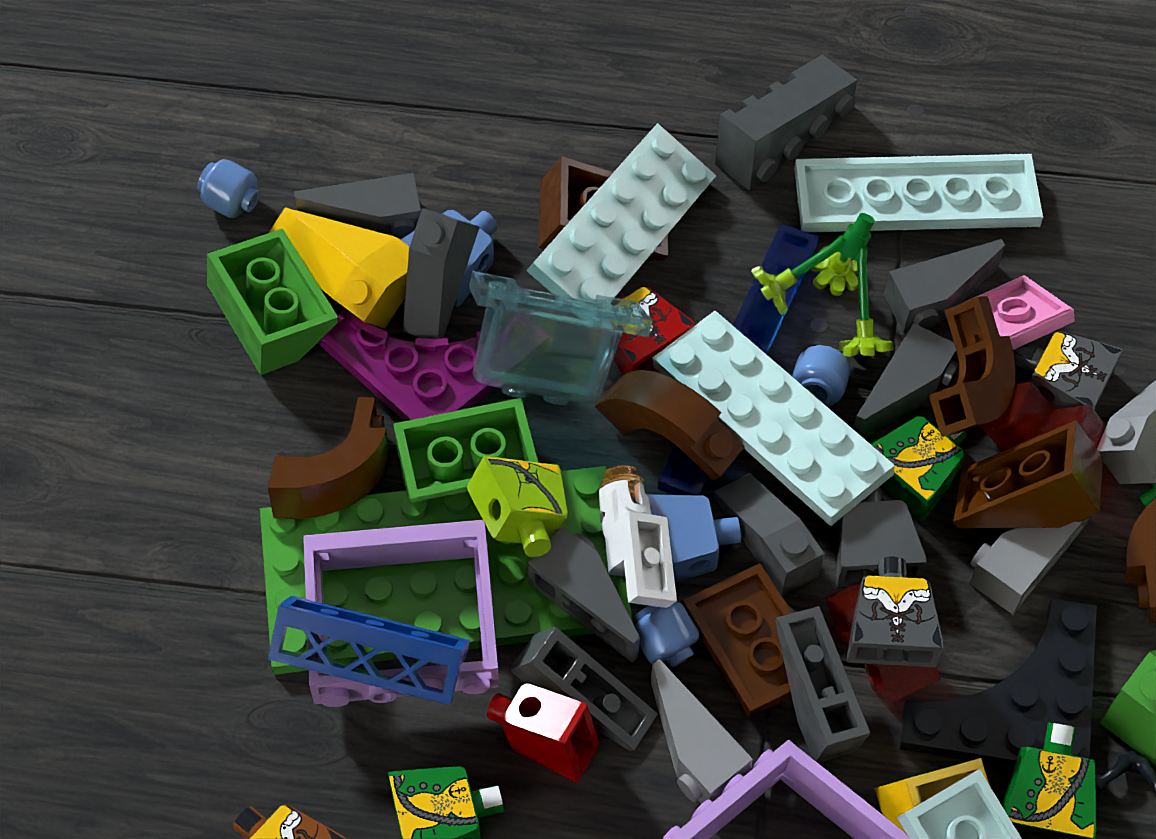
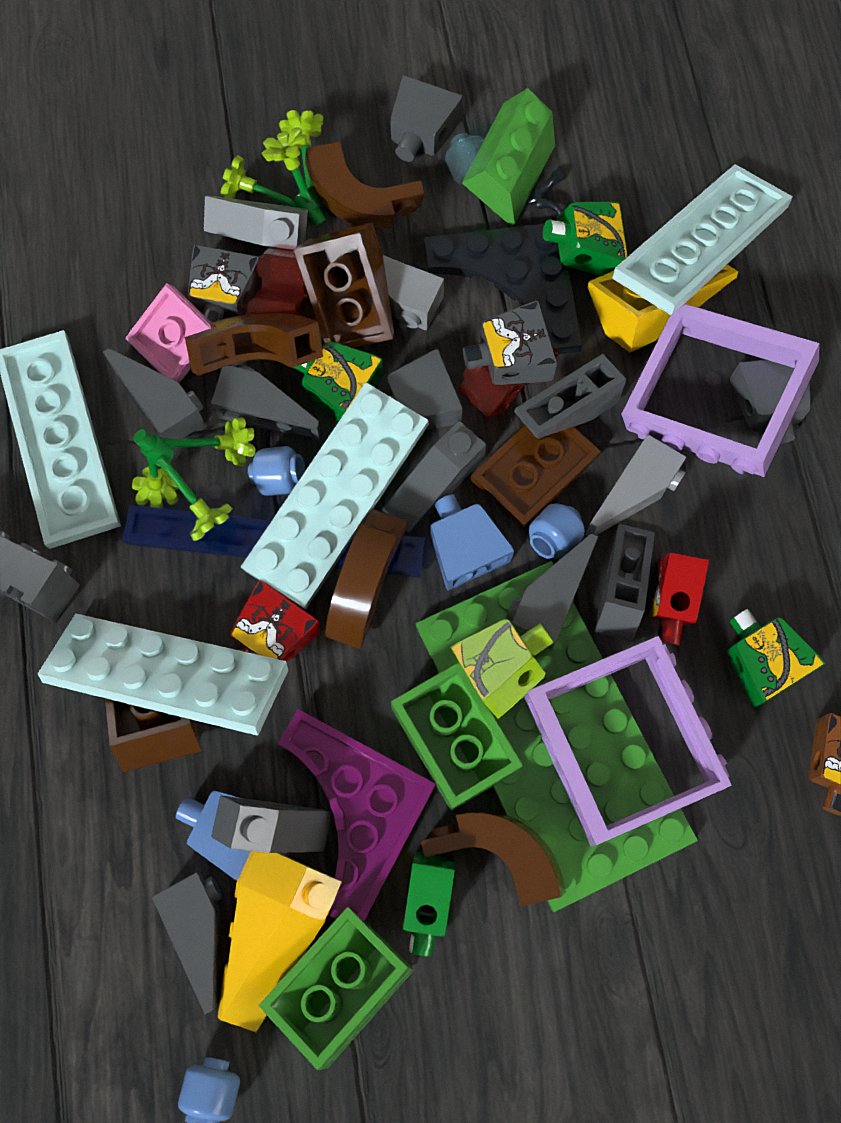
camera: 105 degrees left, 15 degrees up
blue fence [268,596,470,705] -> none
clear light blue windscreen [469,271,652,405] -> none
white plate [599,466,677,608] -> none
none -> green torso [403,852,455,956]

